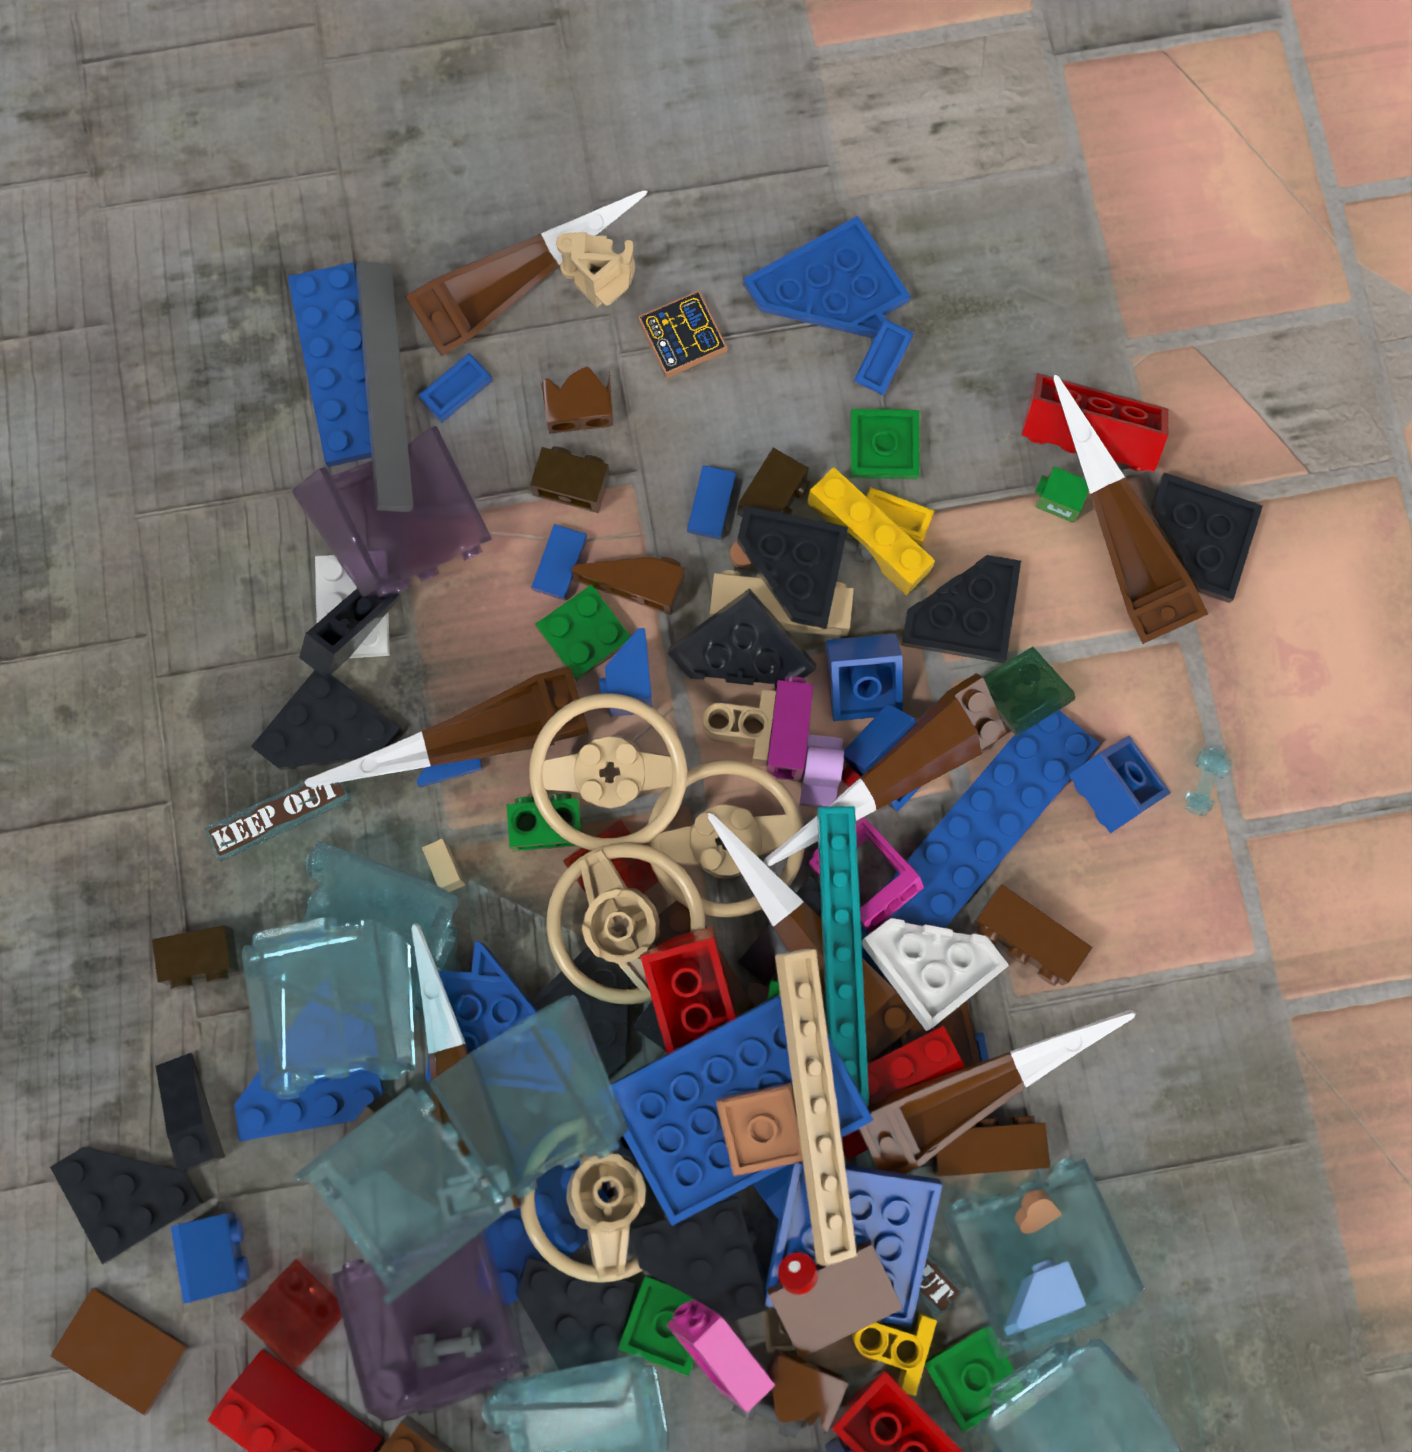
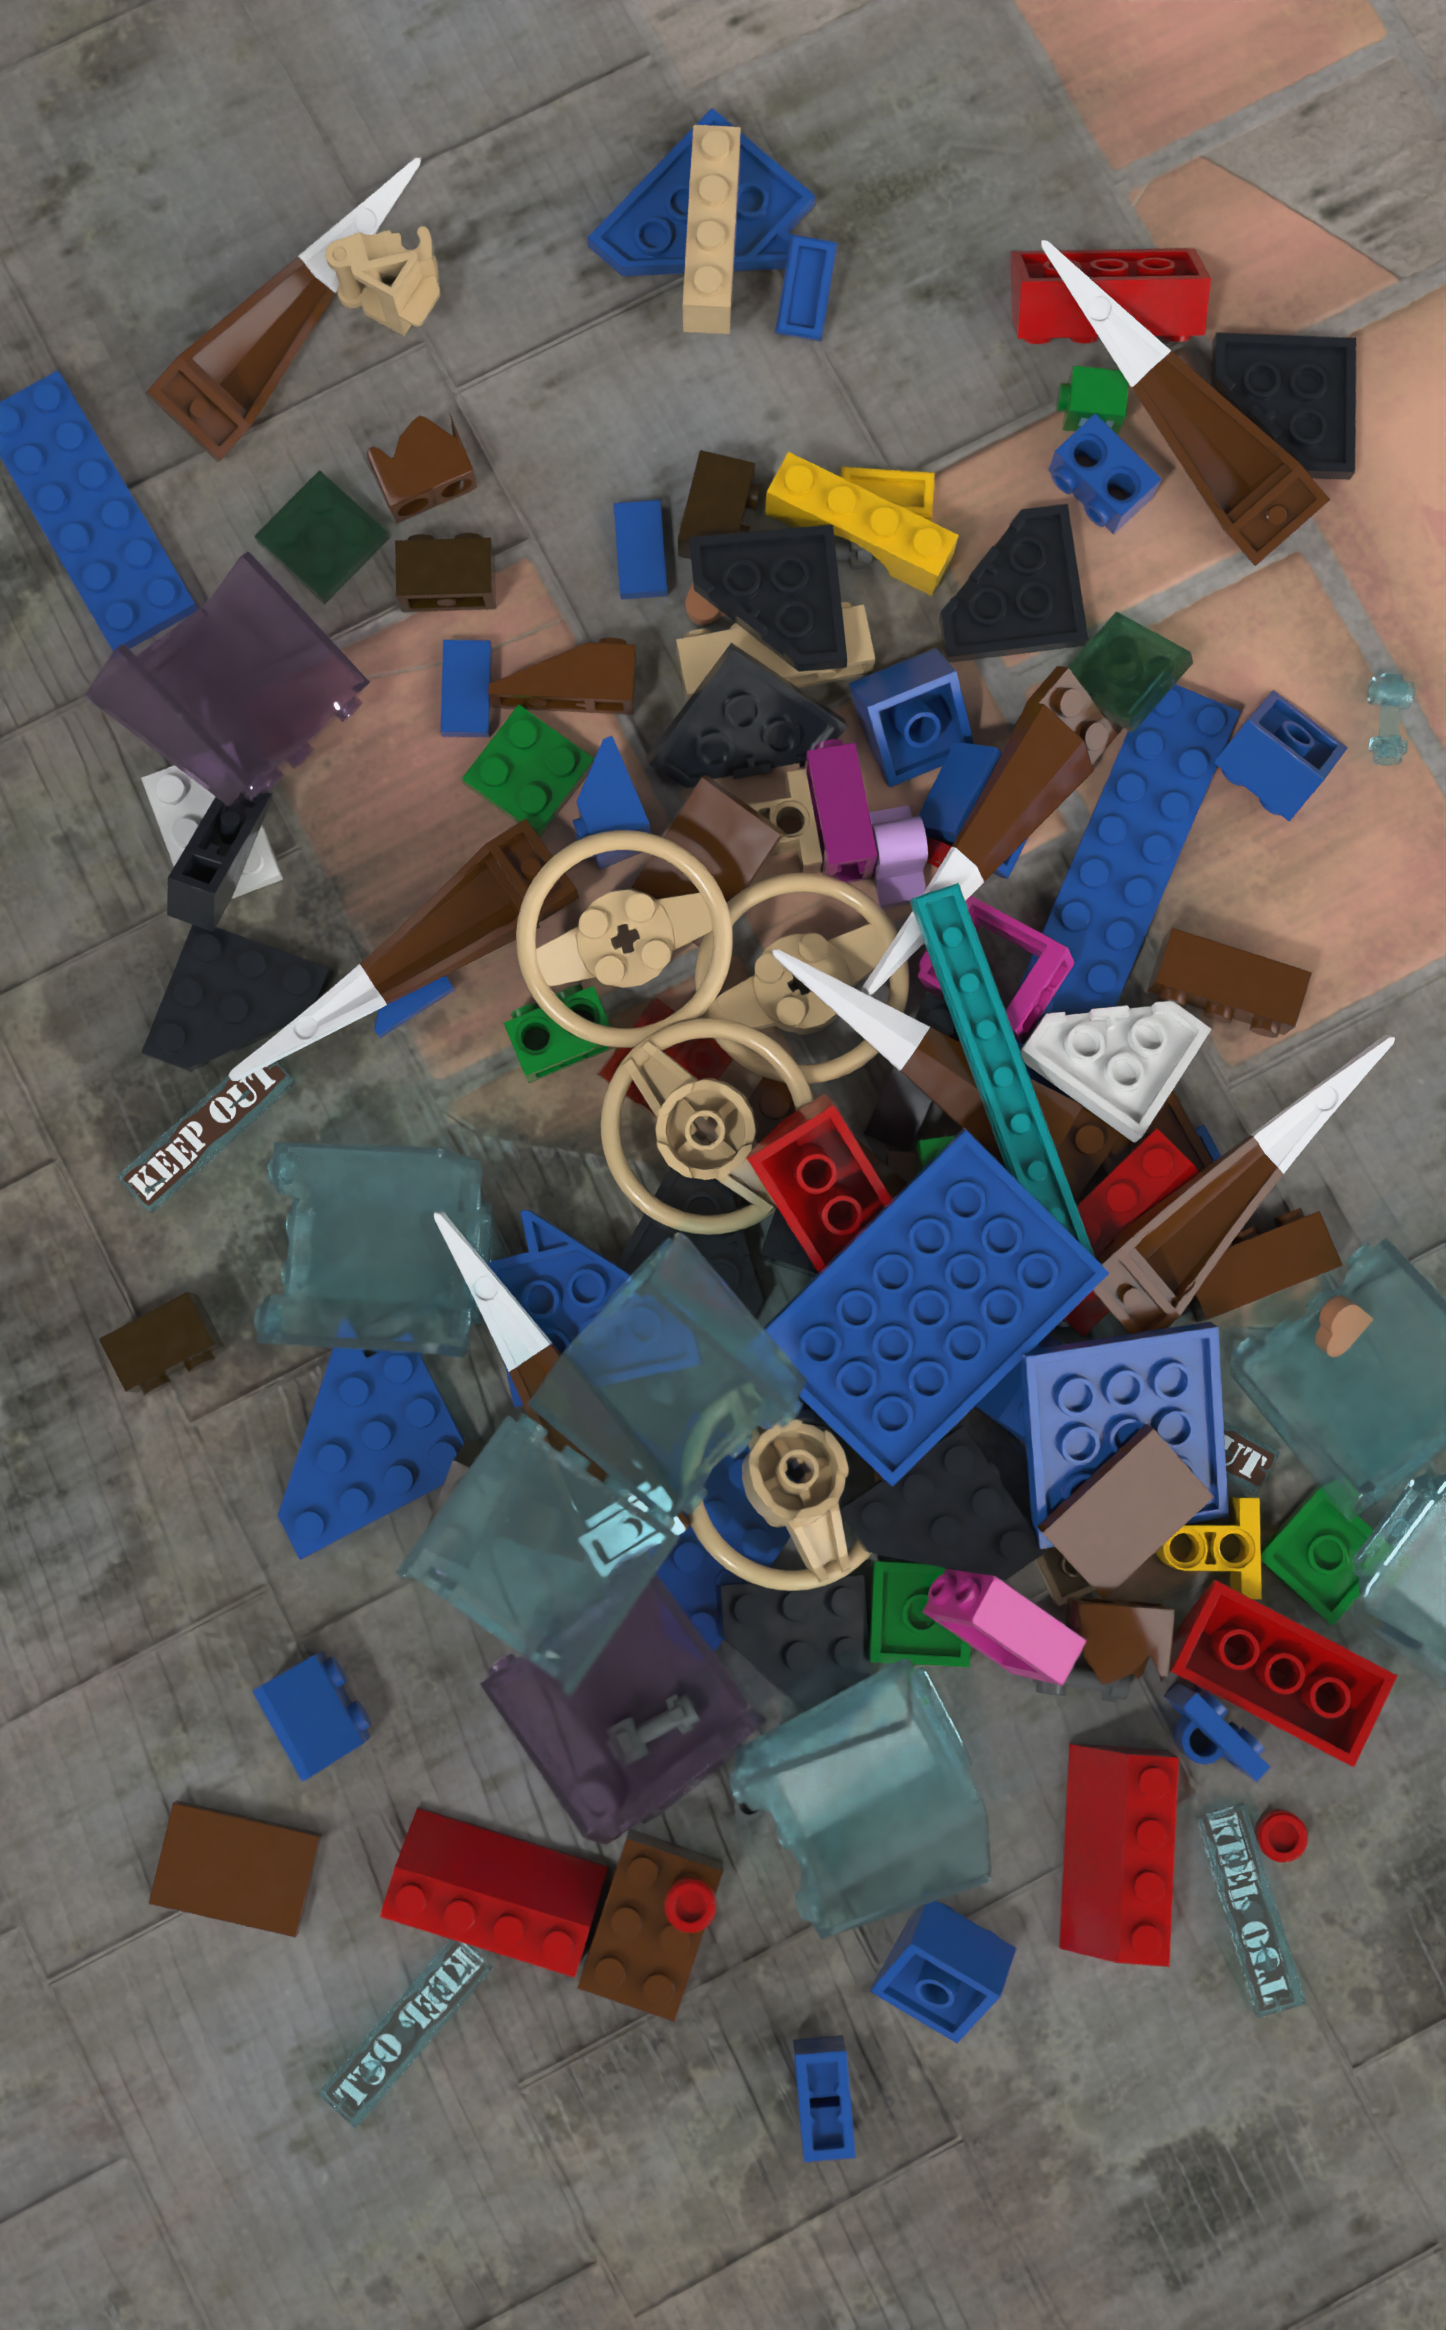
camera: 20 degrees left, 5 degrees up
black plate [50,1147,204,1265] -> none
black slope [155,1053,225,1172] -> none
clear red slope [240,1259,349,1373] -> none
clear light blue windscreen [242,918,415,1099] -> none
dark grey tile [356,261,413,512] -> none
blue tile [418,352,493,423] -> none
tan piece [422,839,465,894] -> none
black tile [638,290,727,378] -> none
nougat tile [716,1082,803,1176] -> none
tan plate [775,949,857,1266] -> none
red tile [778,1252,818,1295] -> none
green plate [850,409,920,480] -> none
light blue slope [1004,1259,1086,1336] -> none
none -> clear green plate [254,470,390,604]
none -> reddish brown tile [631,775,785,947]
none -> tan brick [683,125,741,334]
none -> blue brick [1048,414,1162,535]

